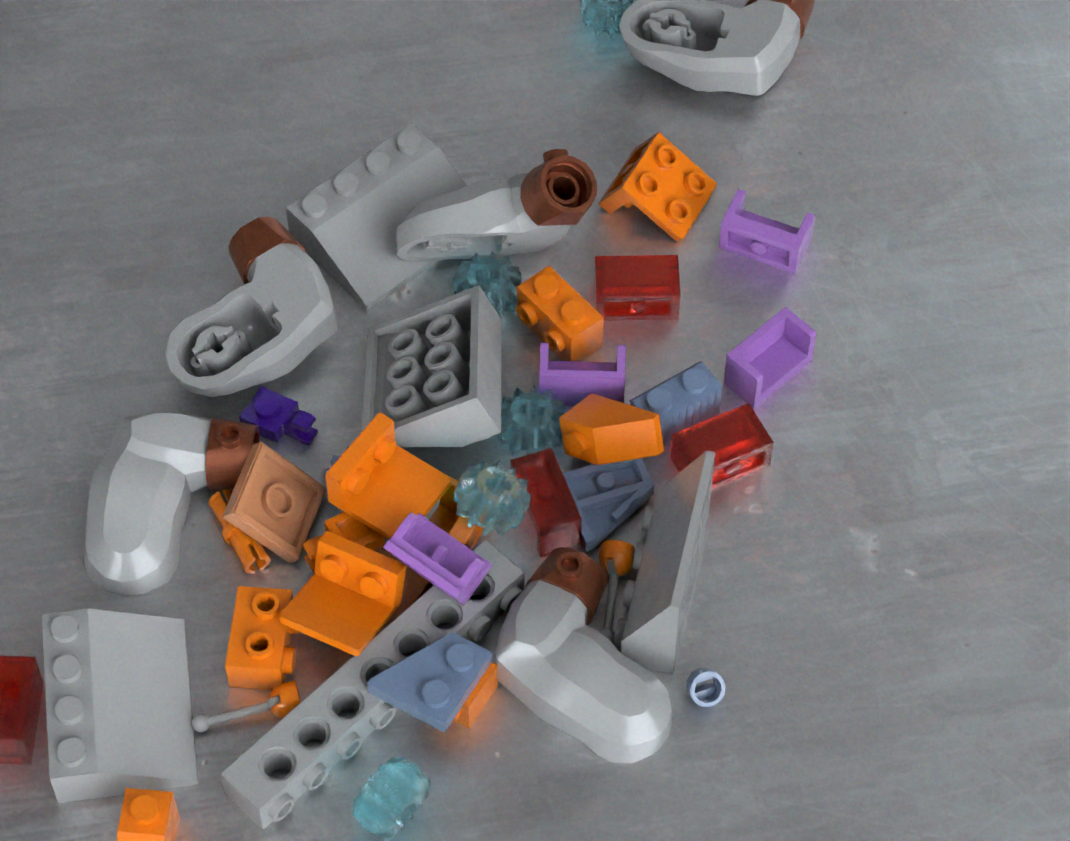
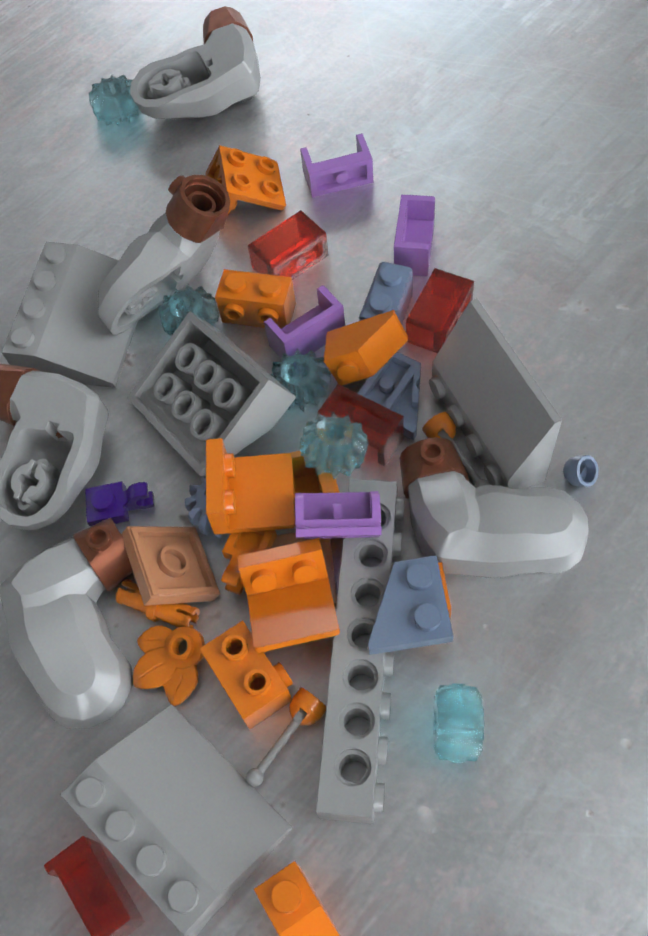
camera: 30 degrees left, 5 degrees up
none -> orange plate [133,625,205,707]

